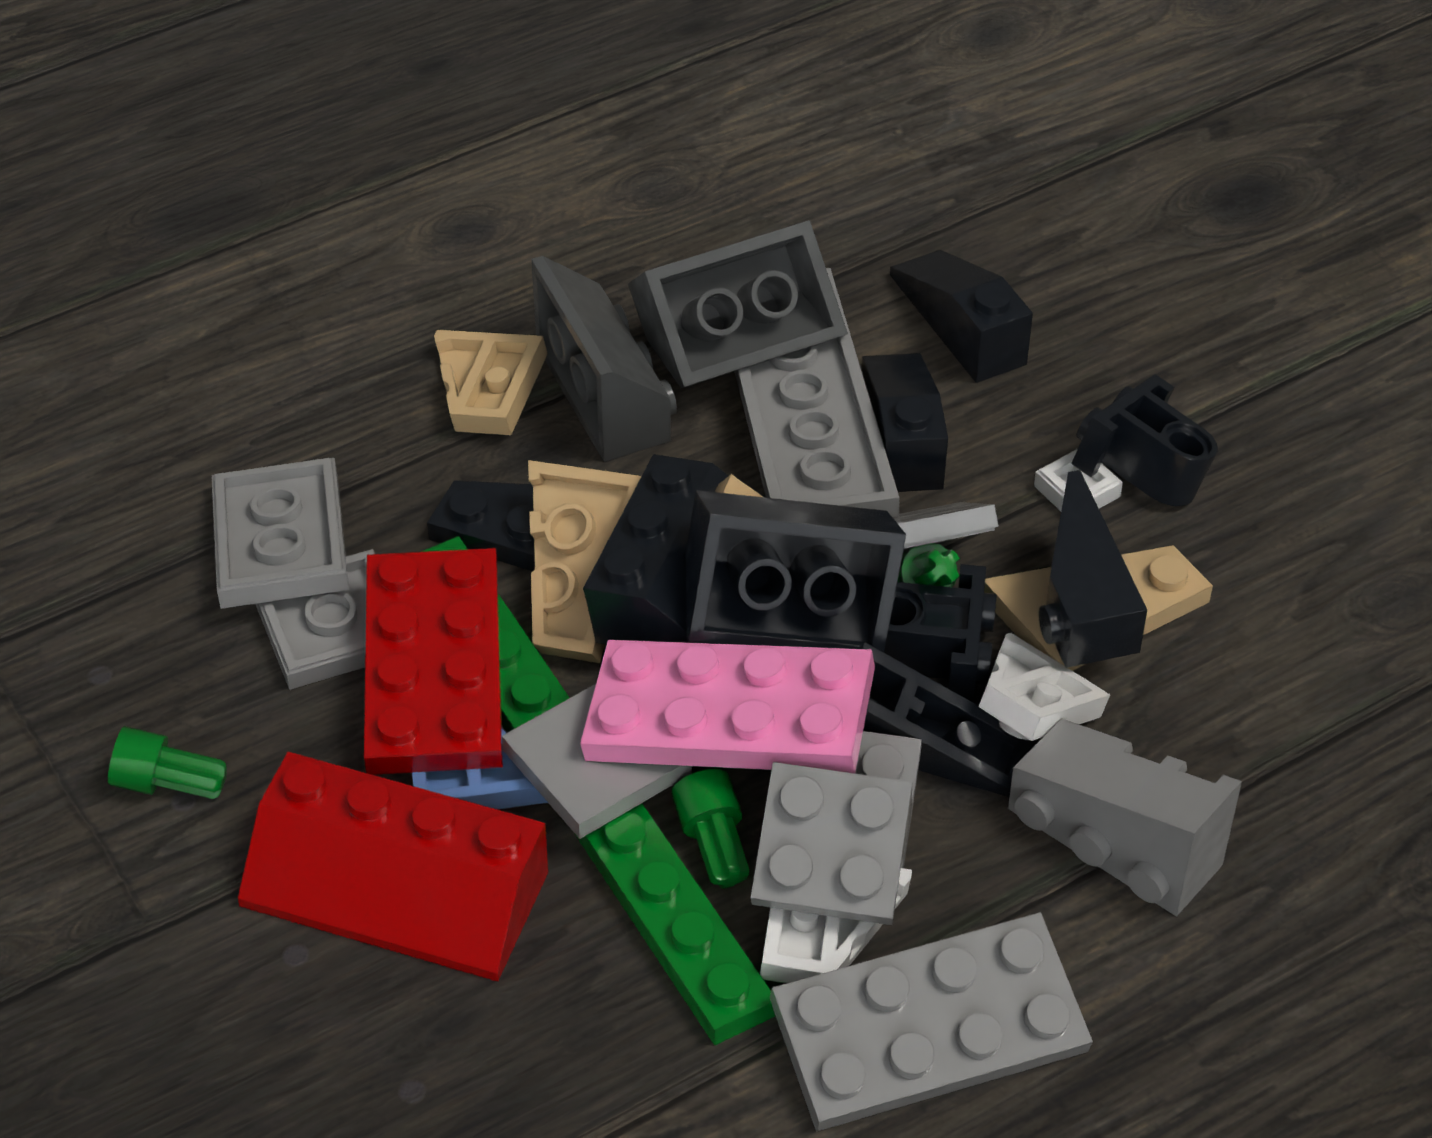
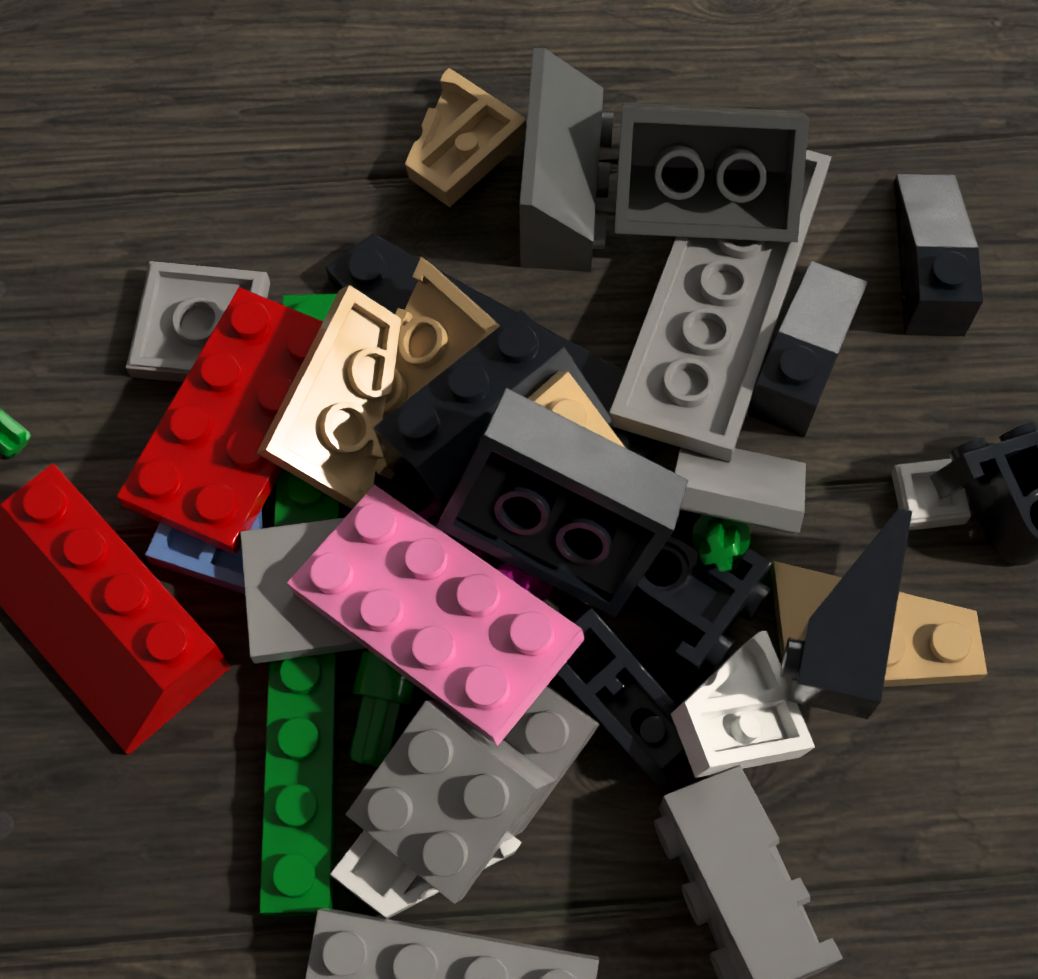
camera: 30 degrees right, 20 degrees up
light grey tile [212,458,349,609] -> none
none -> tan wing [257,285,401,509]

